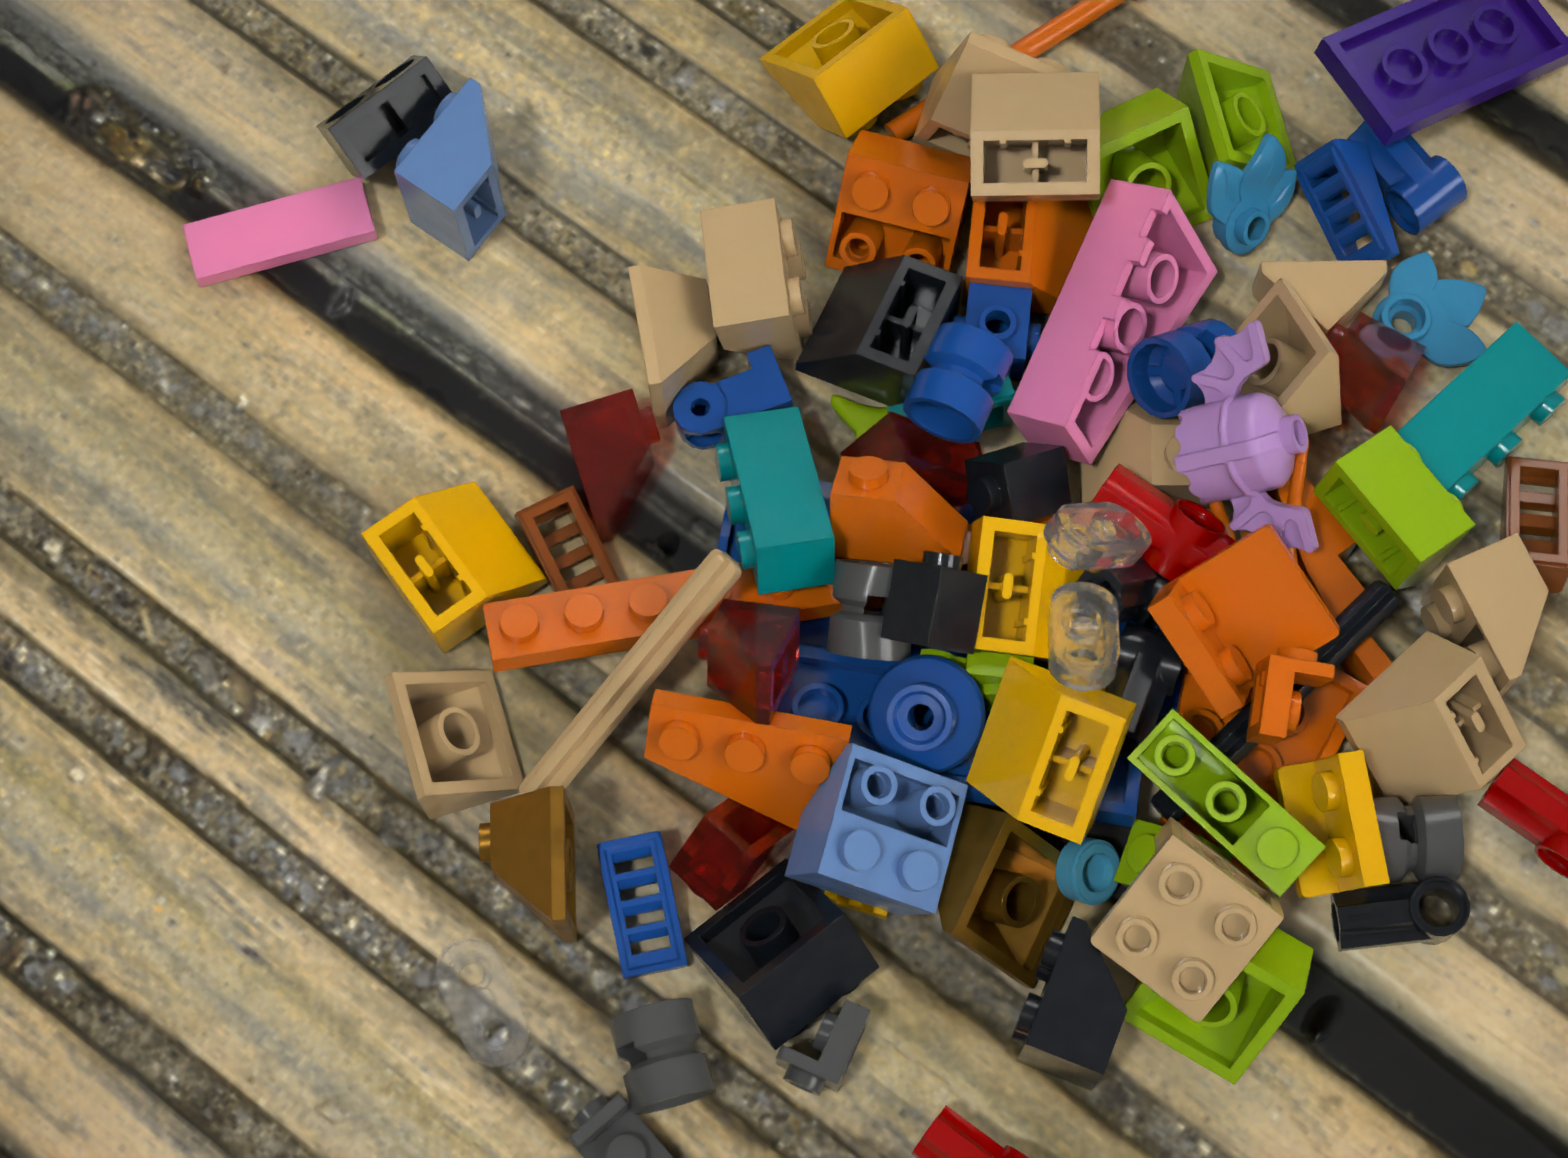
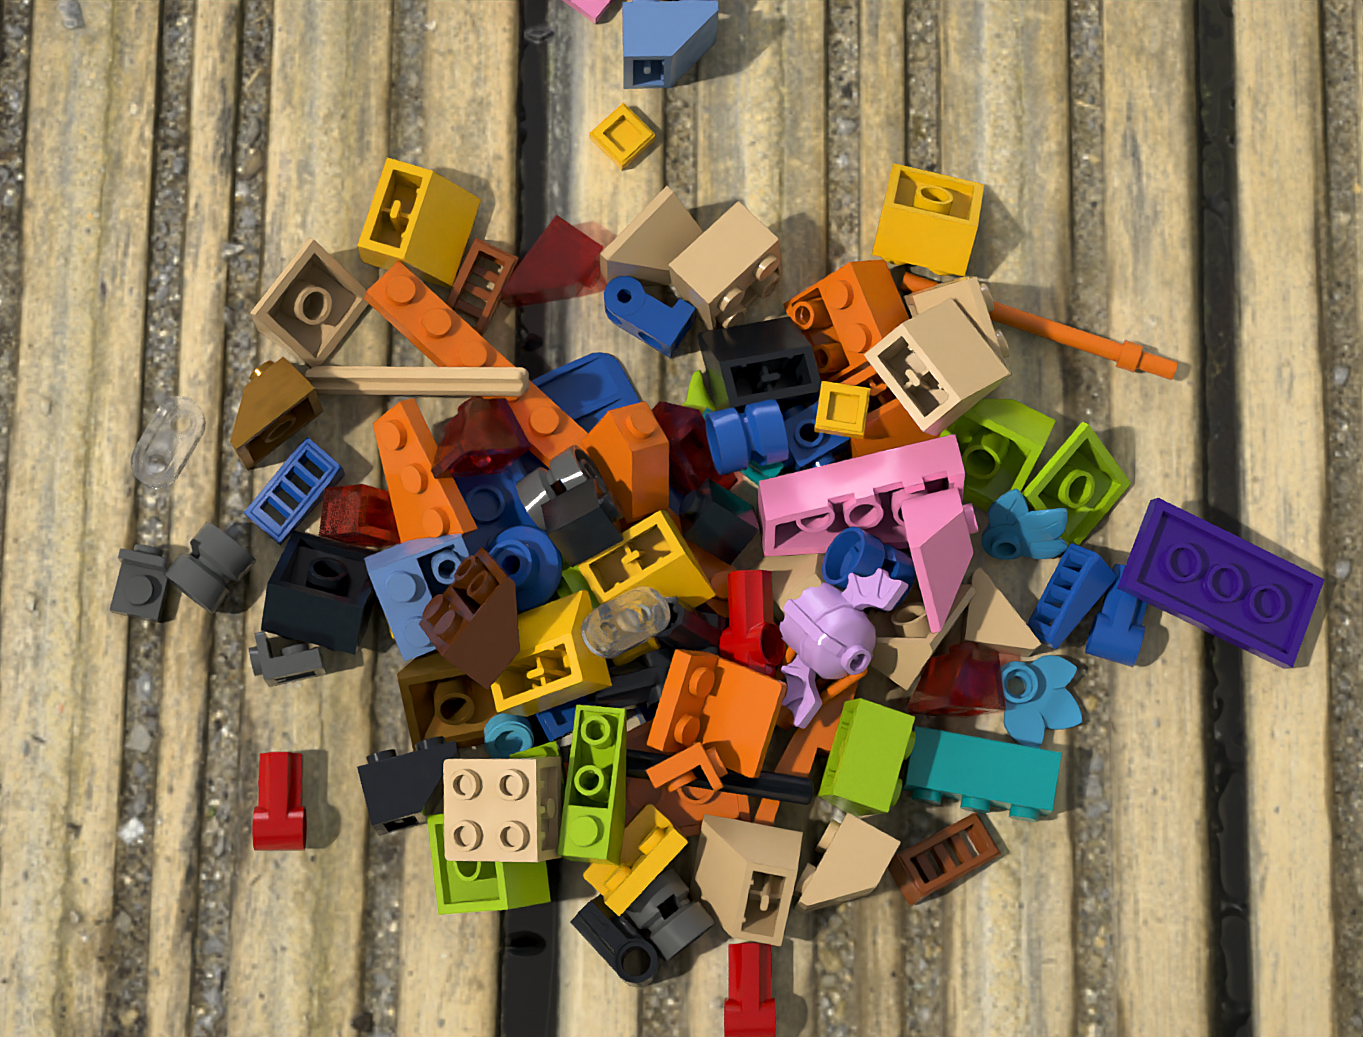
camera: 45 degrees right, 5 degrees up
teal brick [714,406,835,595] -> none
clear plate [1043,502,1152,571] -> none
none -> reddish brown slope [419,547,520,690]
none -> yellow tile [589,102,656,171]
none -> yellow tile [814,381,871,439]
none -> bright pink slope [900,487,979,633]

